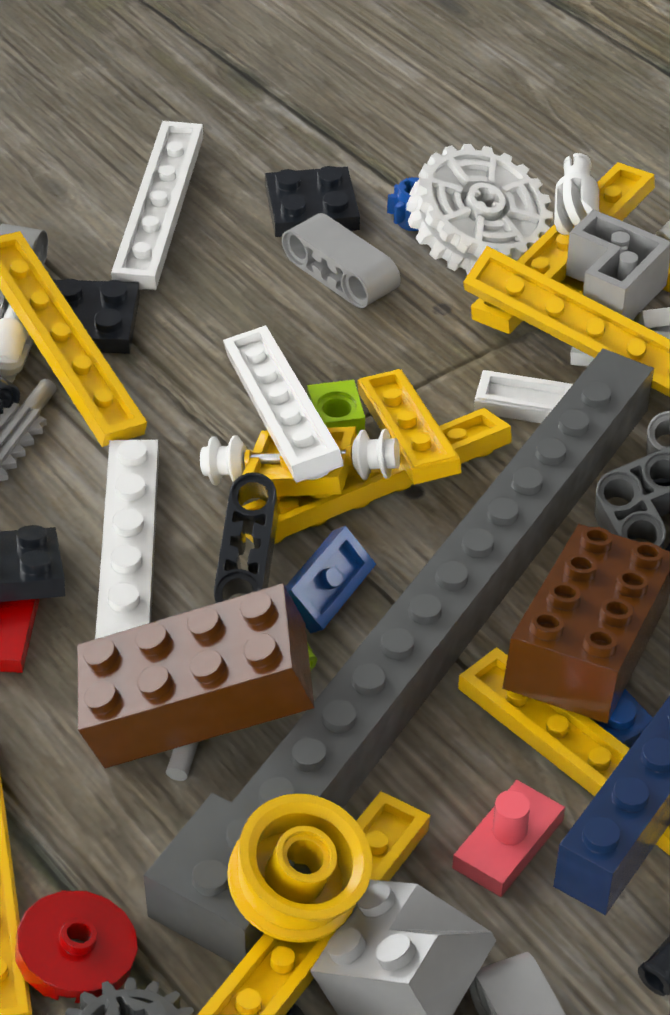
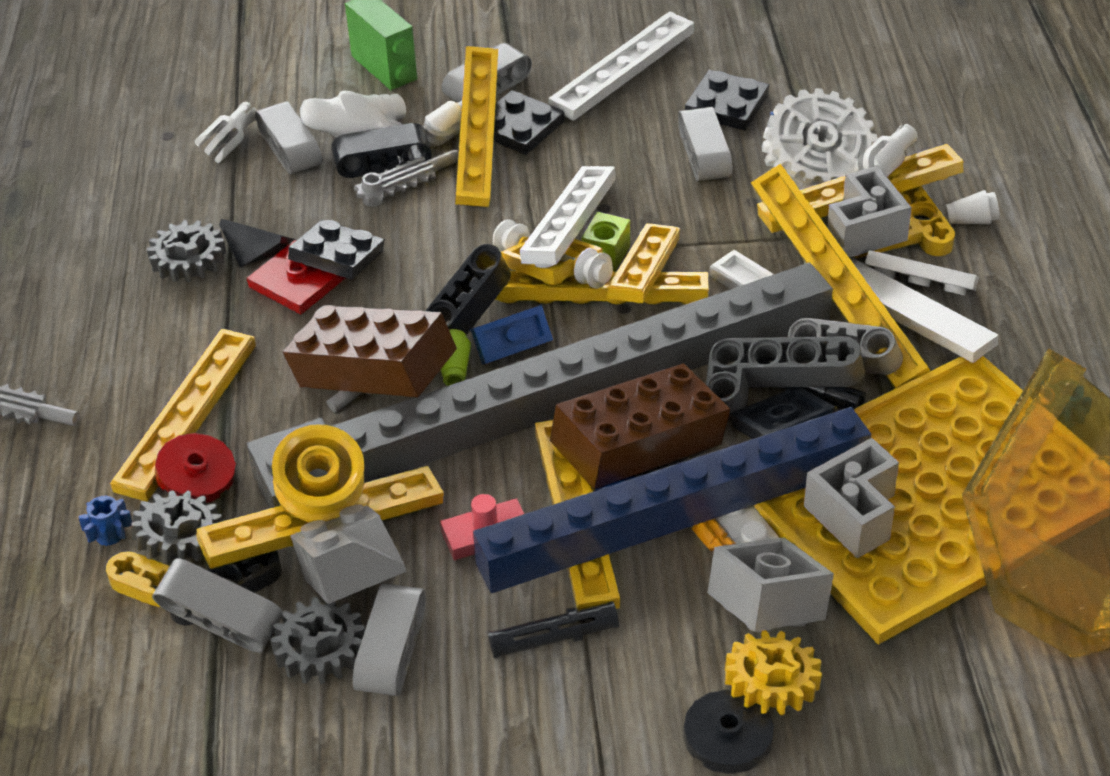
camera: 35 degrees right, 0 degrees up
white plate [95,439,159,639] -> none

